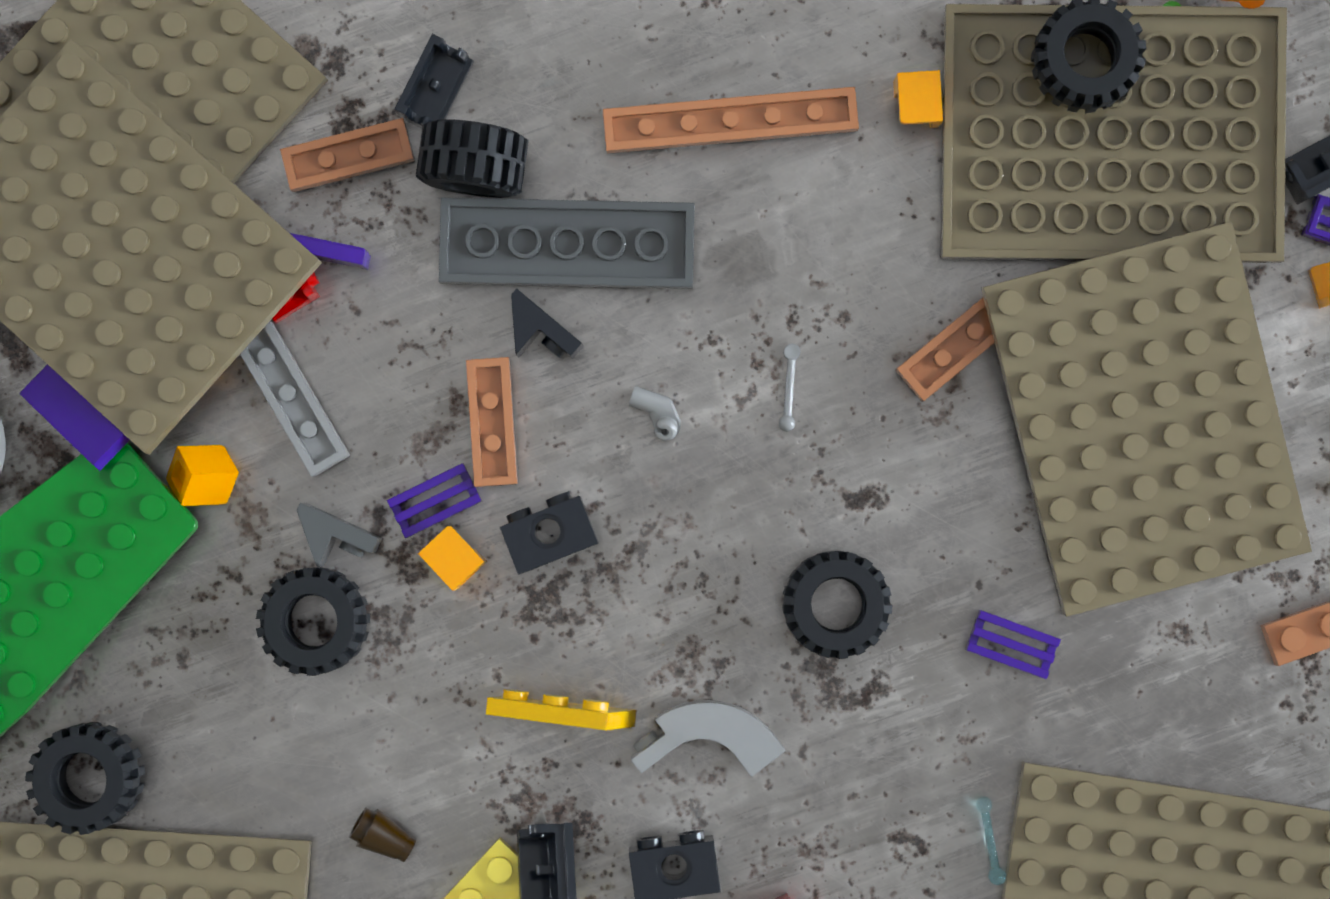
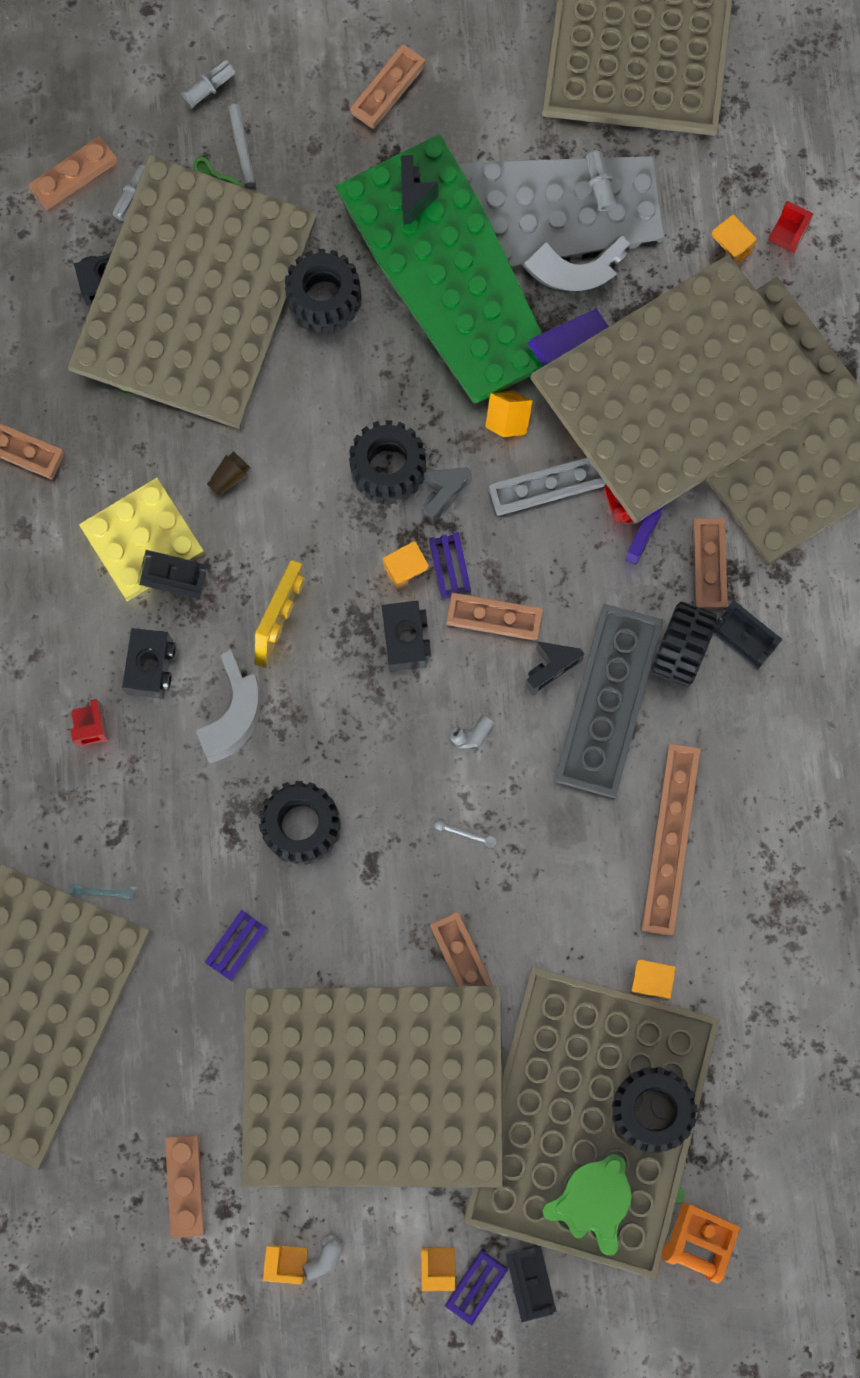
camera: 110 degrees right, 10 degrees down
none -> bright green tile [542,1154,632,1255]

